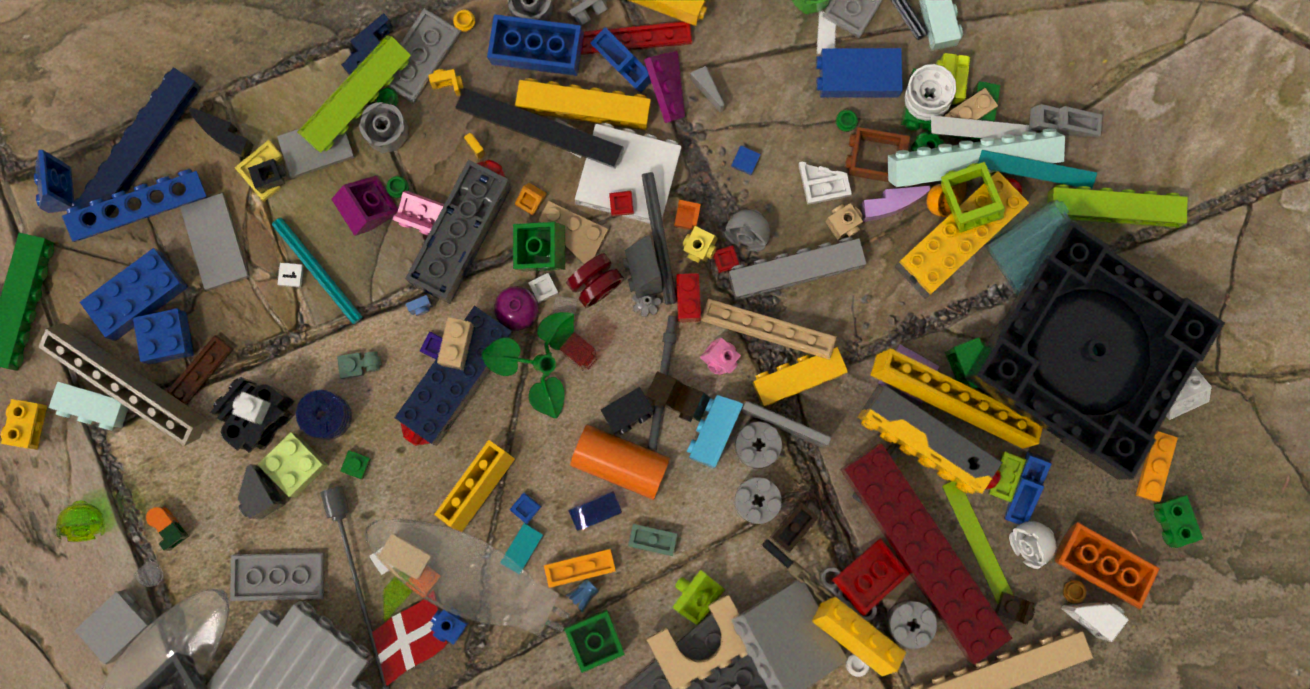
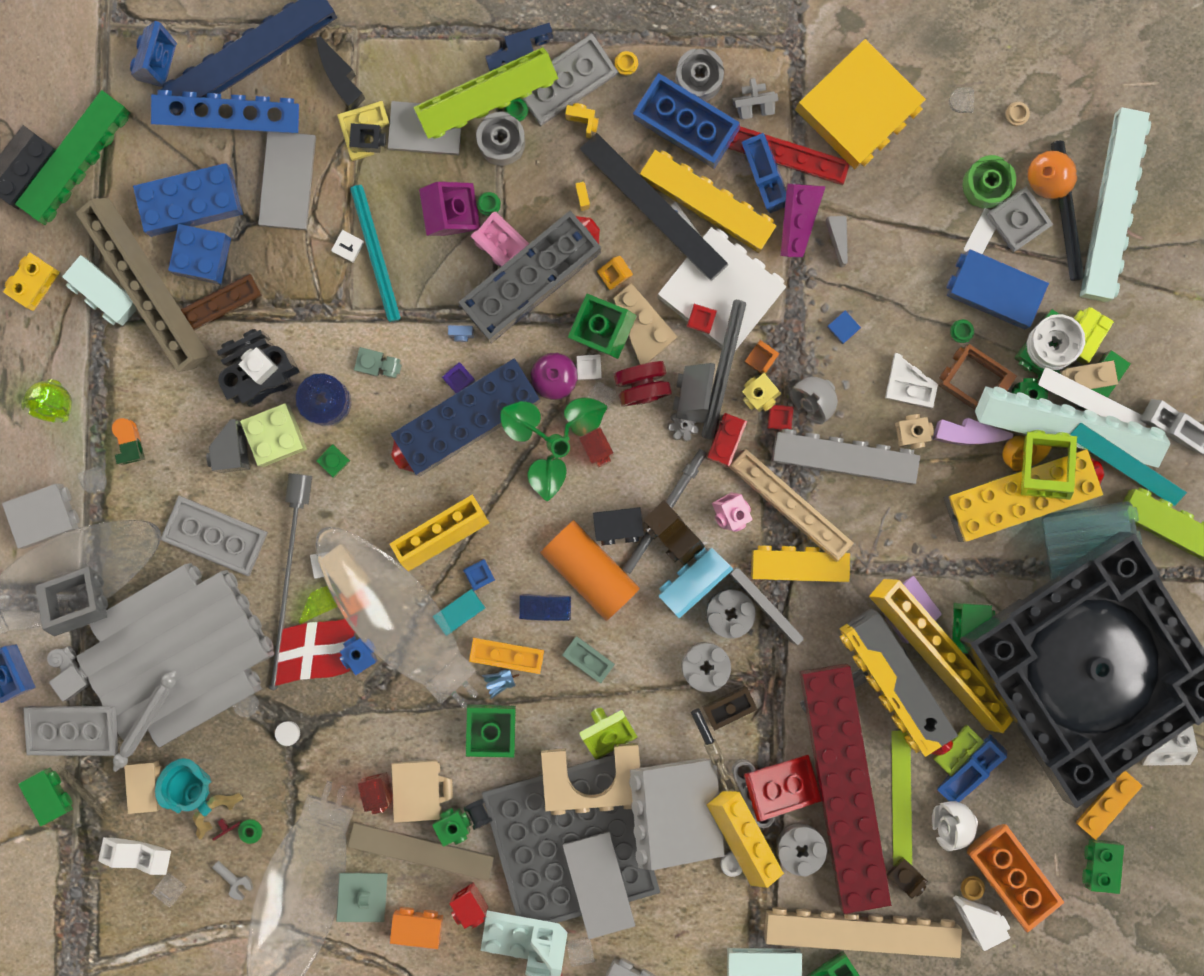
camera: 20 degrees right, 5 degrees up
tan brick [437,317,474,370] -> none

